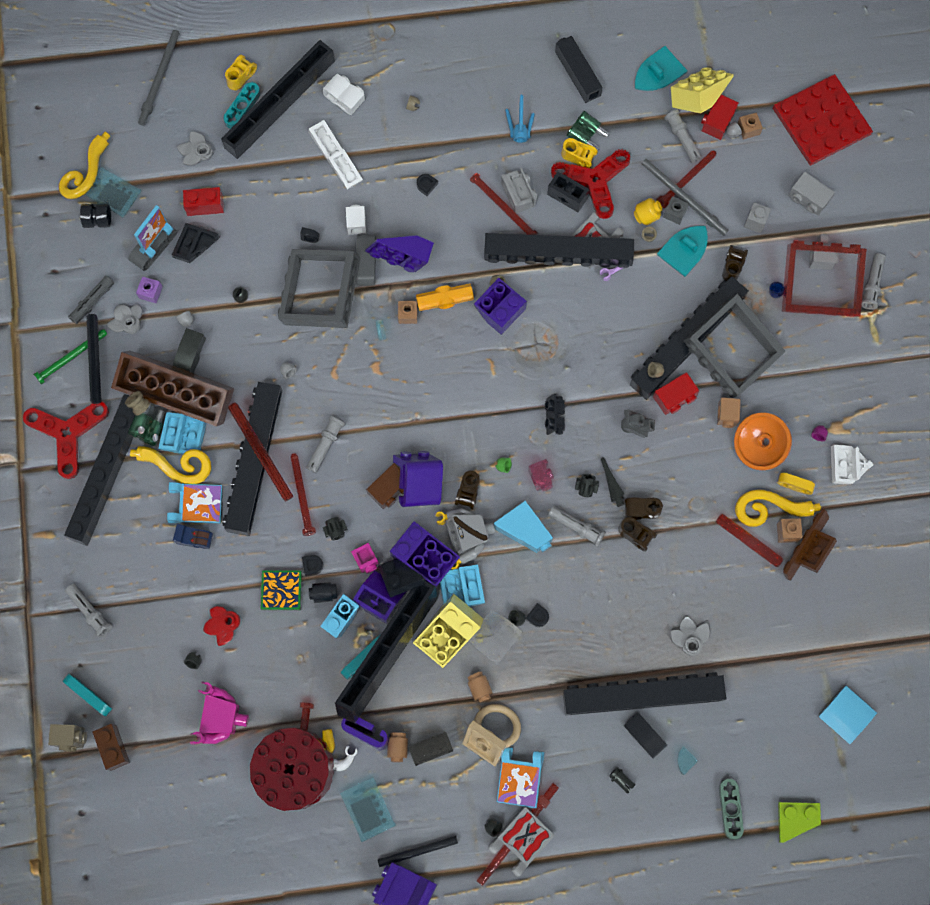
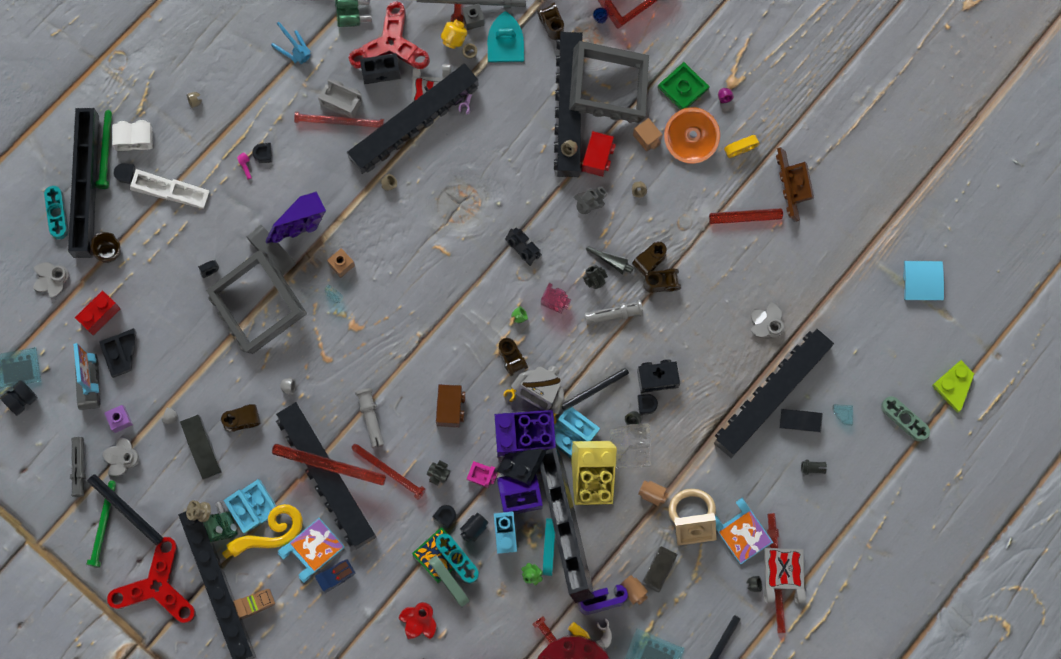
camera: 45 degrees left, 0 degrees up
reddish brown brick [111,350,234,427] -> none
yellow piece [225,54,257,91] -> none
pearl dark grey hinge [233,287,248,303] -> none
white brick [346,205,367,235] -> none
dark purple piece [393,451,443,507] -> none
light orange piece [416,283,474,311] -> none
dark purple slope [474,278,527,335] -> none
medium azure slope [494,501,553,553] -> none
yellow piece [561,138,598,168] -> none
yellow plant [735,489,821,527] -> none
medium nougat brick [777,518,803,543] -> none
white slope [831,445,874,484] -> none
none -> dark brown hair [91,232,121,263]
none -> green bar [95,110,112,189]
none -> black tile [113,163,135,184]
none -> dark brown piece [221,404,261,432]
none -> medium nougat leg [234,589,275,620]
none -> dark pink hand [237,152,252,180]
none -> sand green beam [428,555,470,607]
none -> teal beam [436,534,479,584]
none -> bright green plant [521,563,543,585]
none -> black bar [561,368,629,411]
none -> dark tan hinge [632,181,647,198]
none -> black brick [637,360,680,393]
none -> green tile [657,62,710,110]

